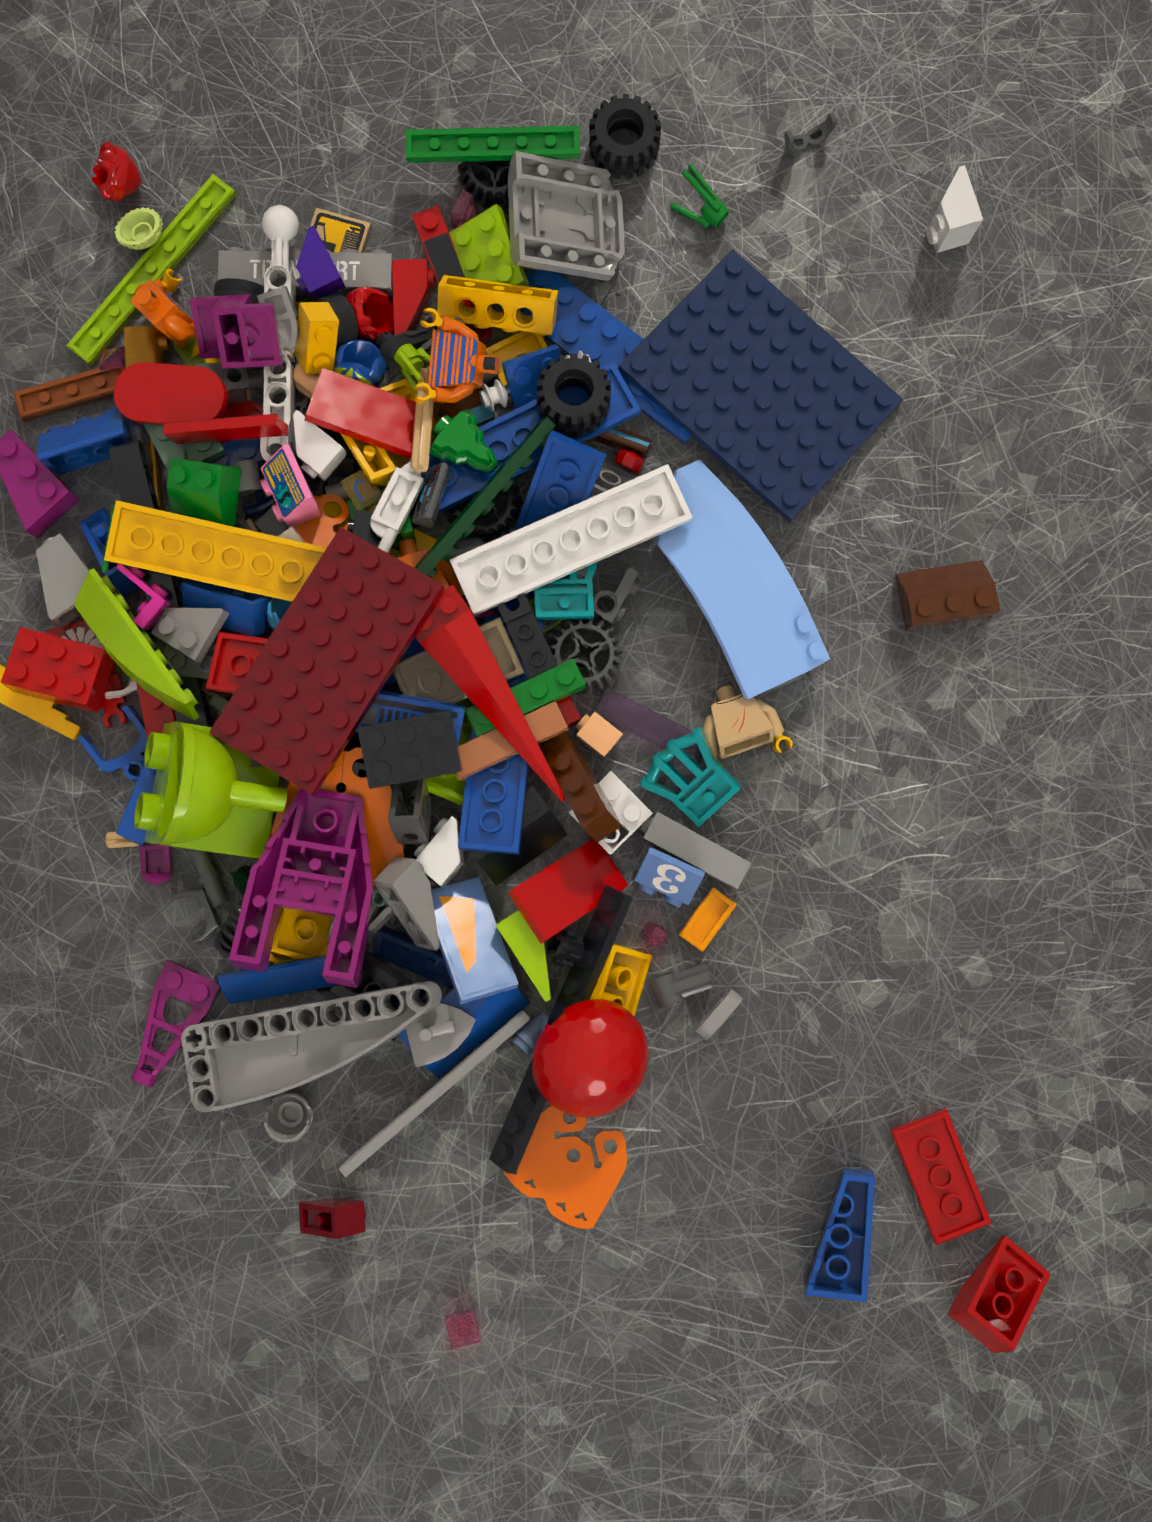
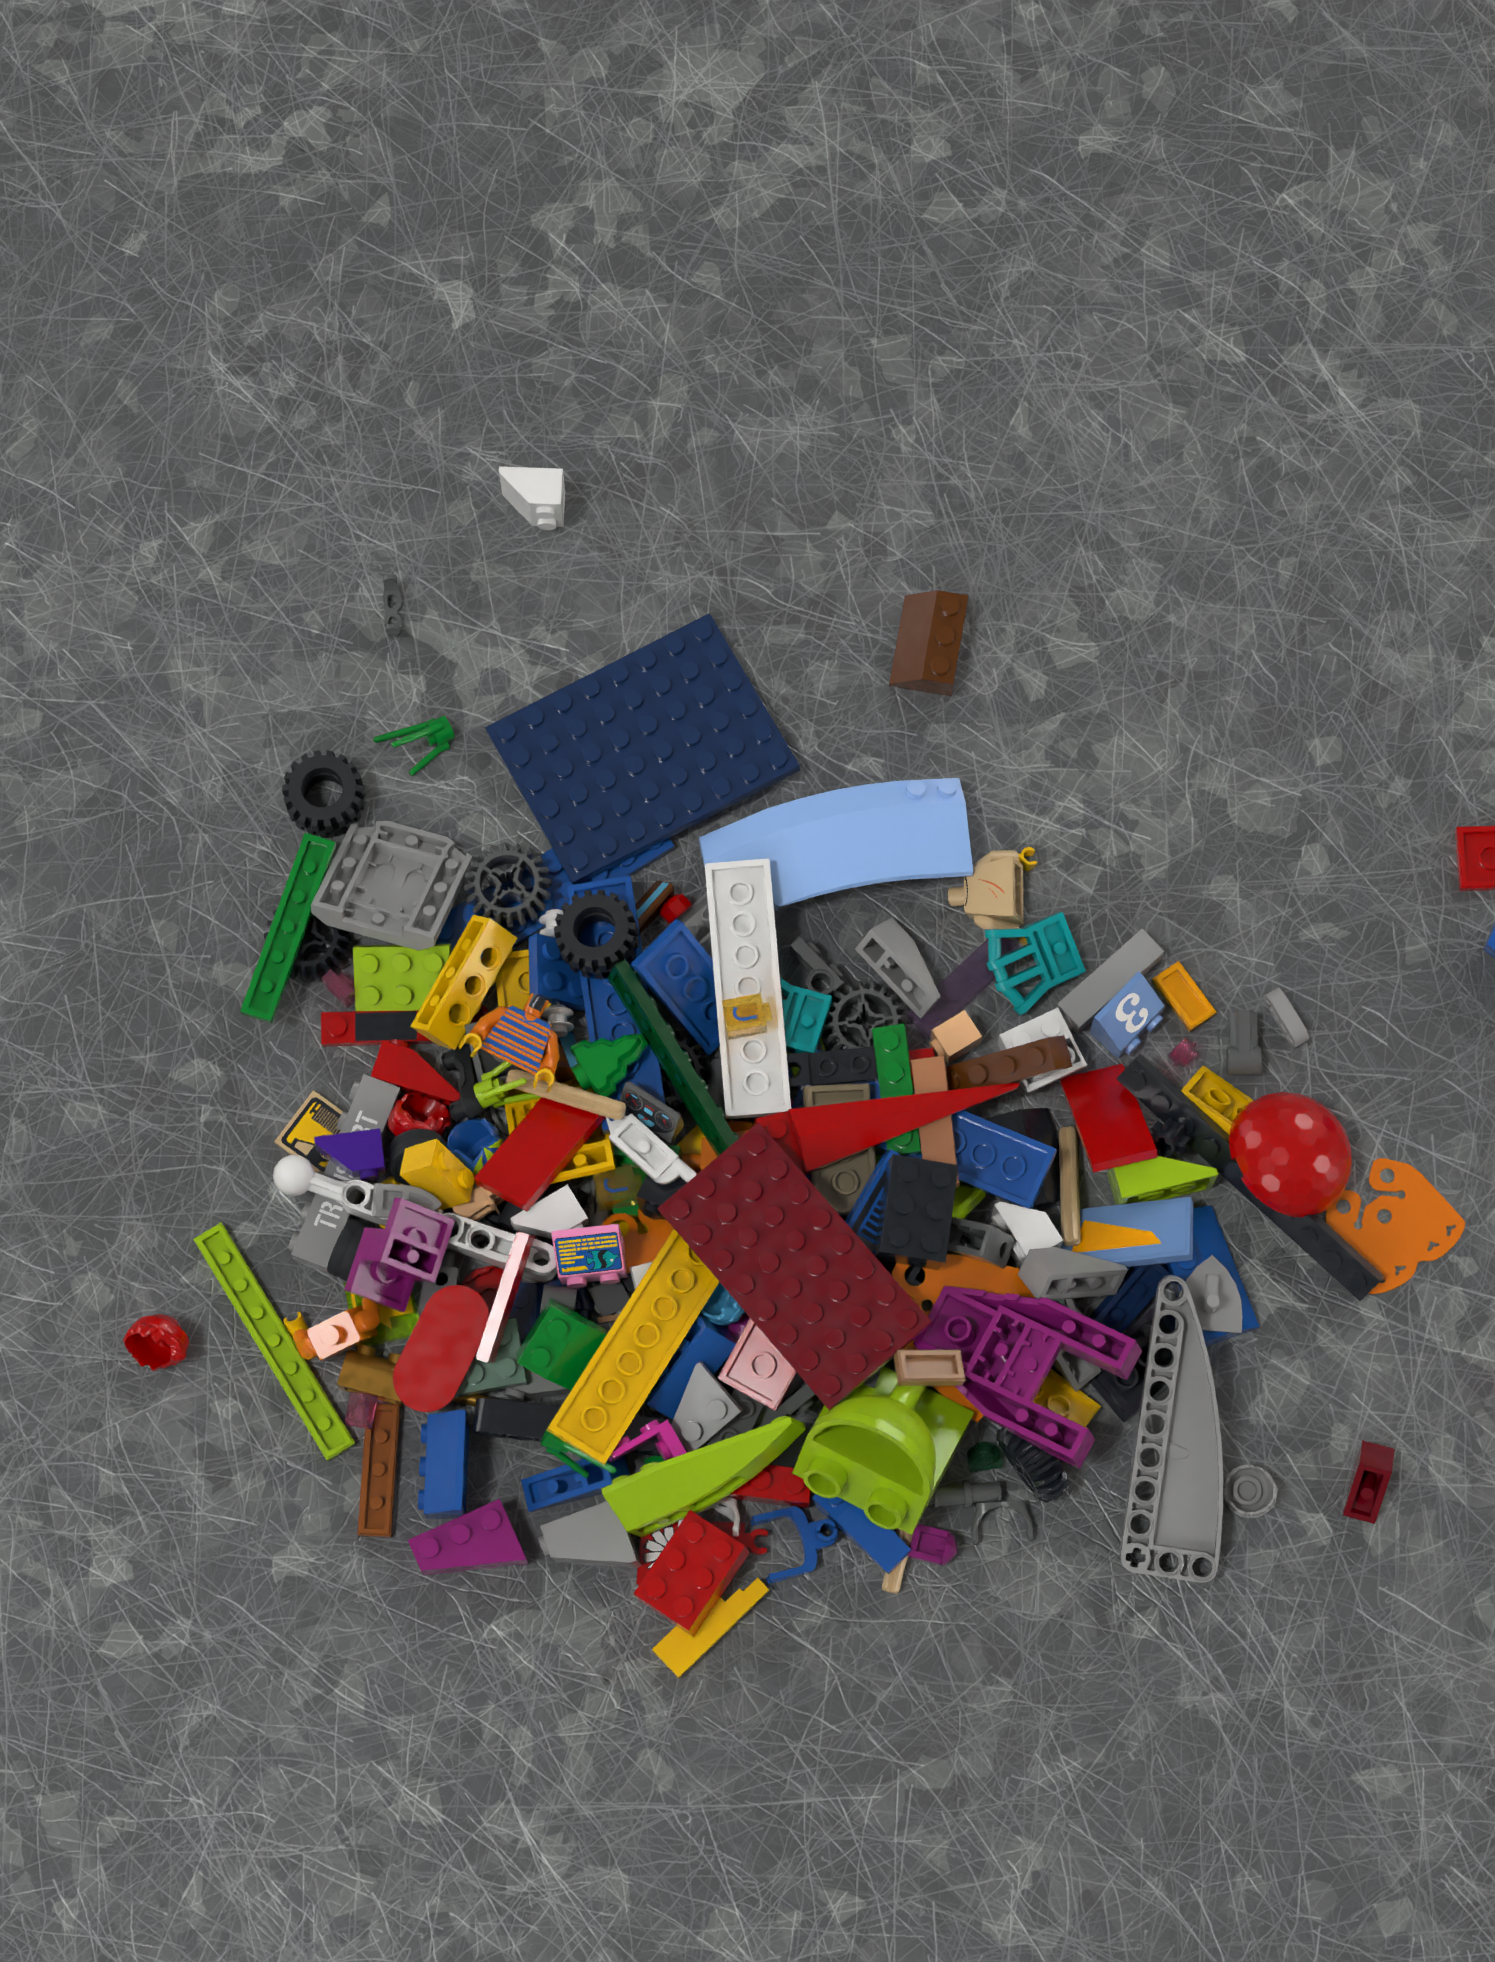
camera: 70 degrees left, 10 degrees down
yellowish green hat [115,207,163,250] -> none
magenta plate [131,960,221,1087] -> none
blue slope [218,955,337,1004] -> none
light grey tile [339,1009,532,1178] -> none
sand blue cone [511,1011,549,1056] -> none
none -> dark grey gear [464,842,552,929]
none -> clear yellow brick [722,993,772,1040]
none -> light grey slope [855,917,941,1019]
none -> medium nougat tile [894,1350,965,1386]
none -> tan axle [1059,1126,1081,1247]

